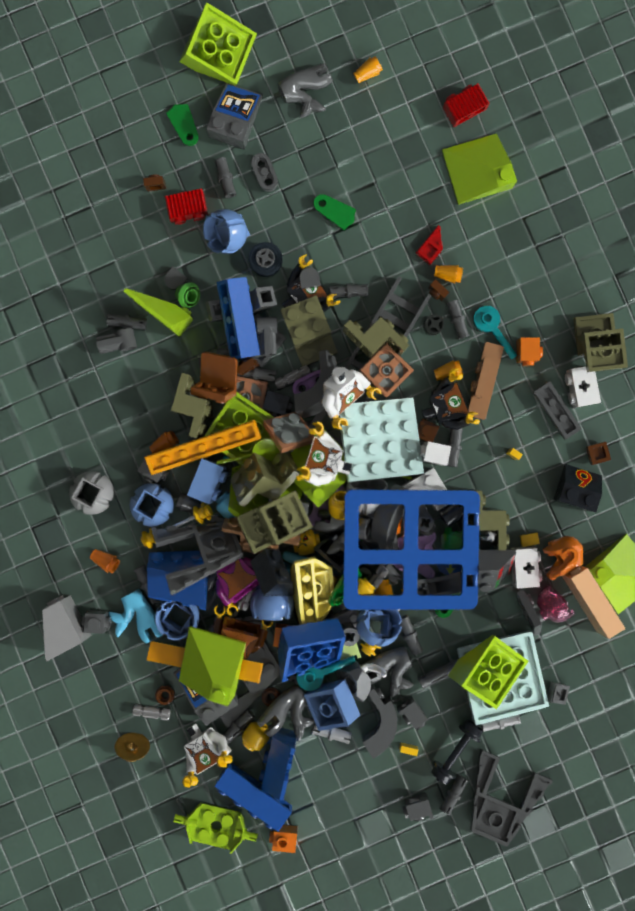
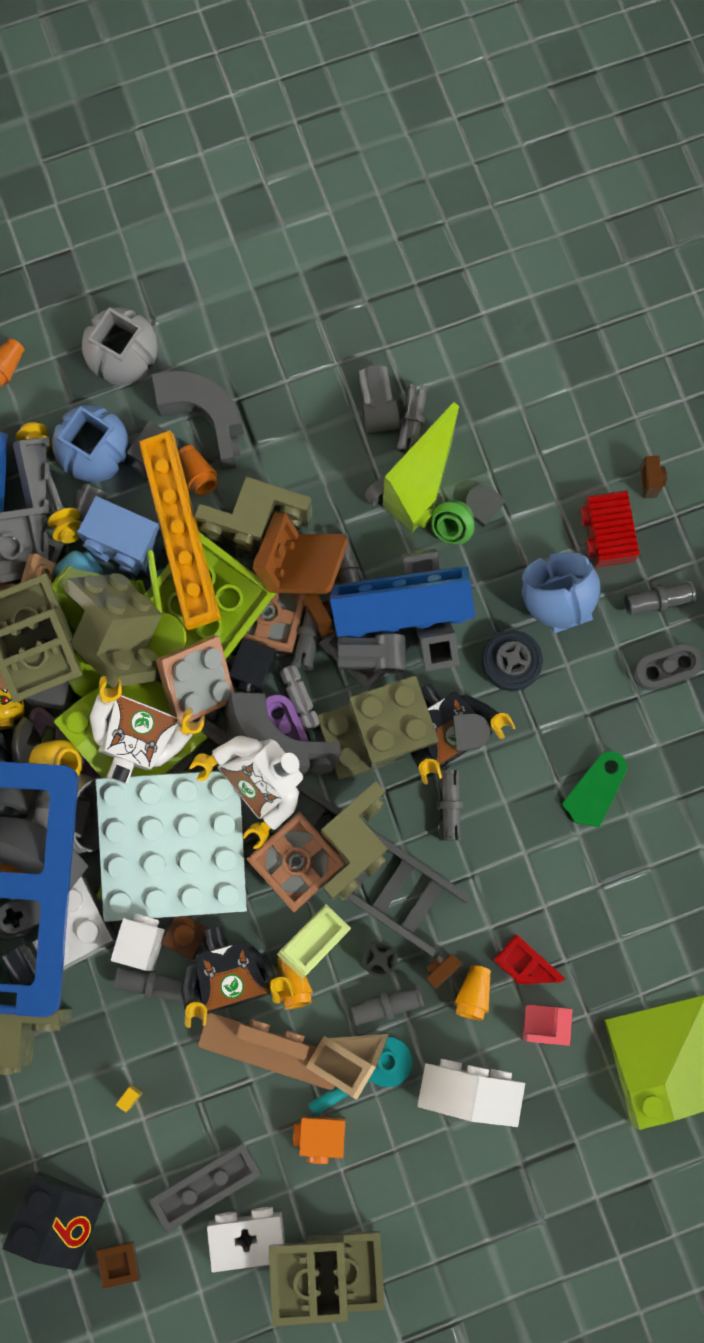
camera: 95 degrees right, 10 degrees down
none -> dark grey arch [152,371,244,470]
none -> yellowish green tile [277,904,351,980]
none -> tan slope [306,1034,389,1100]
none -> dark grey tile [365,472,389,506]
none -> white brick [417,1059,525,1127]
none -> coral panel [523,1005,572,1046]

